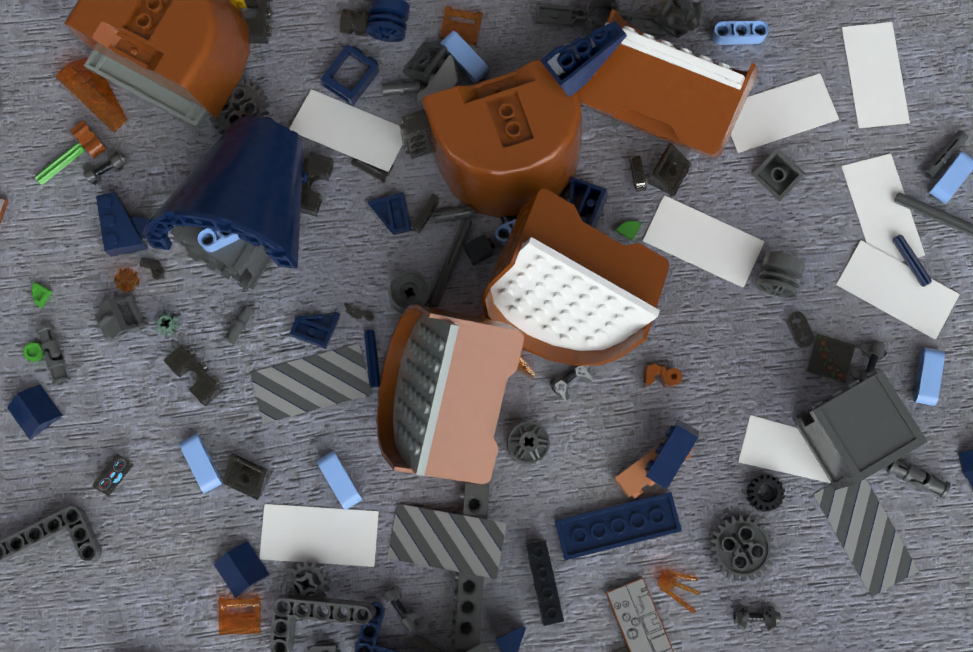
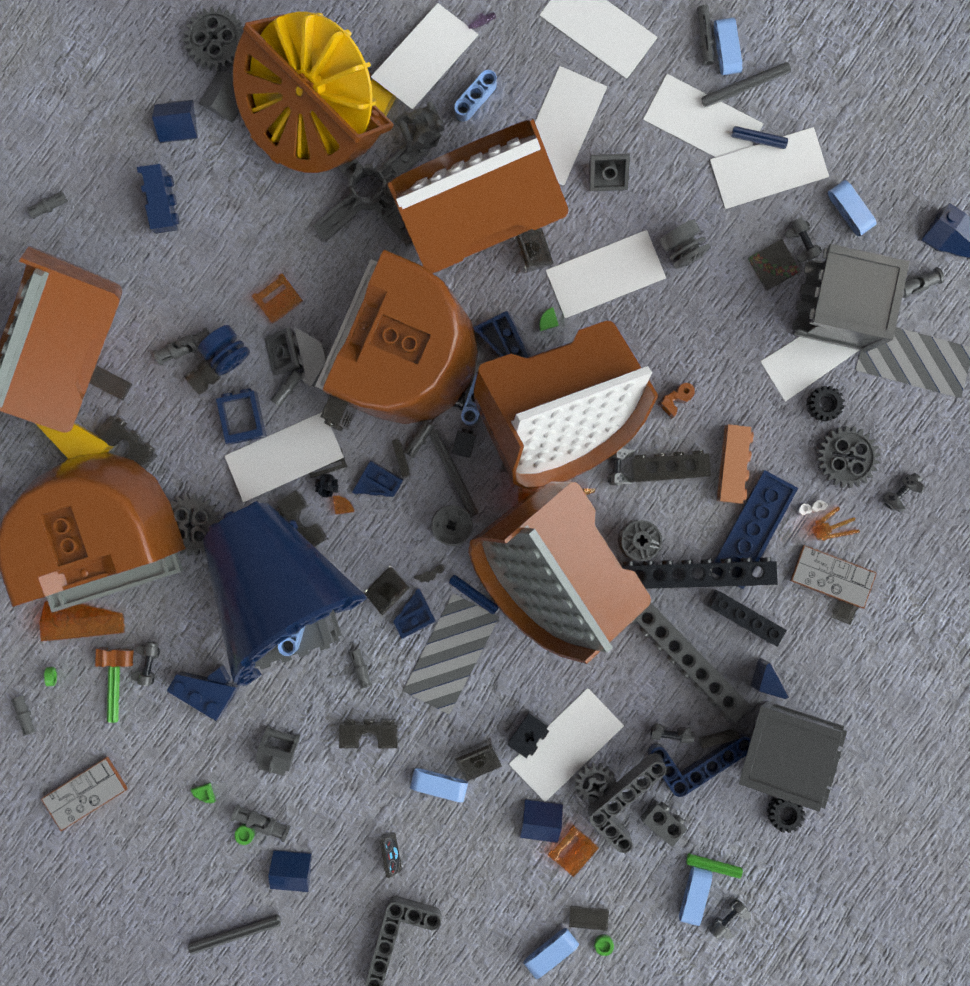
camera: 45 degrees left, 10 degrees up
clear orange gear [114,268,140,292] -> none
clear smoke arm [140,258,165,280] -> none
sand green gear [154,312,180,337] -> none
light blue beam [316,450,362,510] -> none
sticker [387,504,506,579] -> none
light blue beam [439,31,490,84] -> none
dark blue wedge [540,21,627,97] -> none
clear smoke beam [630,156,646,192] -> none
dark blue wedge [645,419,699,489] -> none
clear smoke beam [787,311,814,348] -> none
none -> bright green tile [44,667,57,687]
none -> black gear [315,474,339,498]
none -> clear orange tile [333,496,355,515]
none -> clear smoke slope [364,566,411,615]
none -> black brick [507,711,549,758]
none -> black brick [621,557,778,589]
none -> clear smoke brick [630,450,711,482]
none -> white piece [797,500,828,516]

